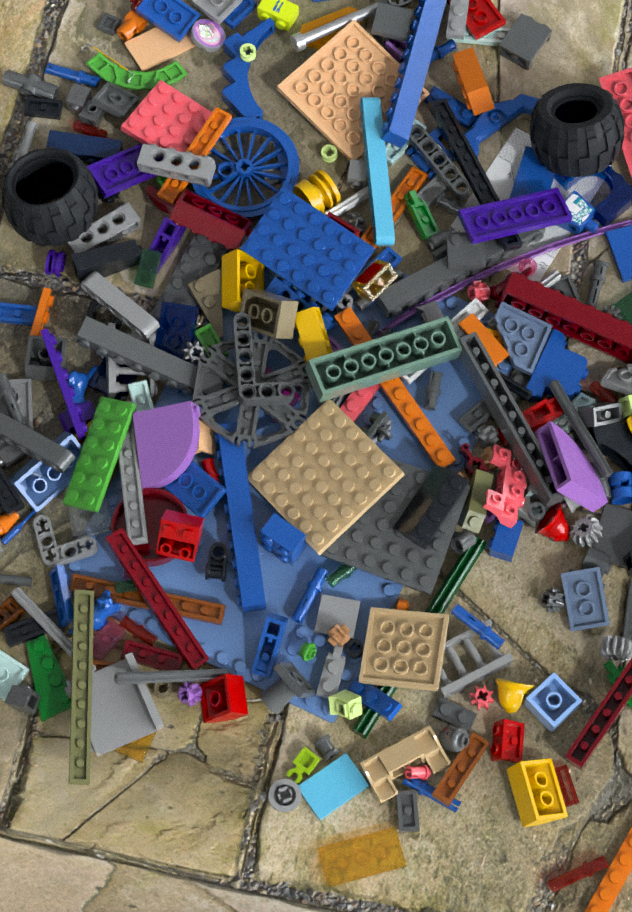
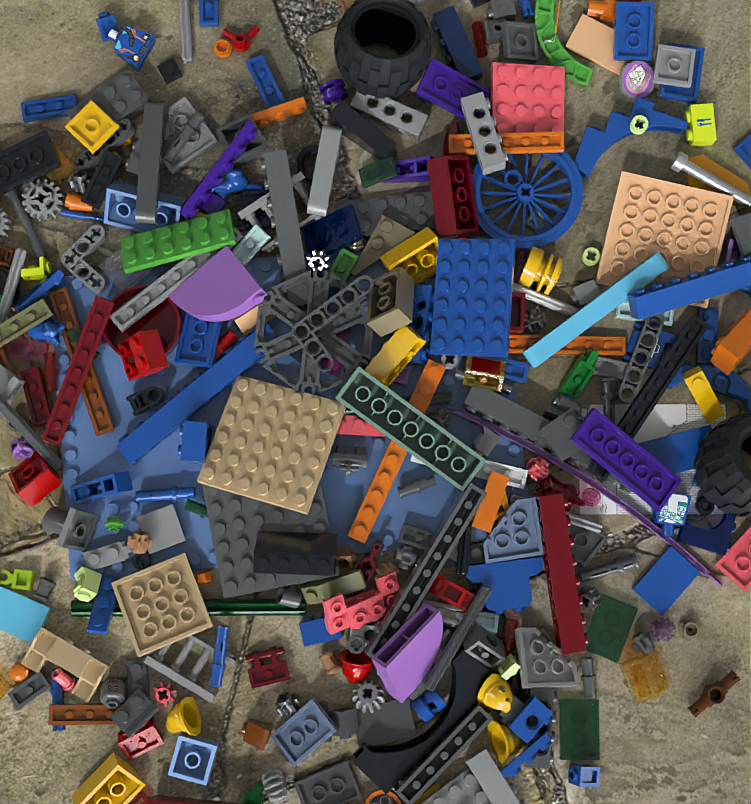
camera: 60 degrees right, 15 degrees up
none -> orange tile [10,662,31,682]
none -> neon yellow bracket [21,256,51,281]
none -> dark grey plate [110,688,159,738]
none -> dark orange slope [241,718,272,751]
none -> dark red plate [245,646,291,689]
none -> medium nougat bush [318,649,342,675]
none -> yellow slope [681,365,725,424]
none -> black plate [695,496,715,515]

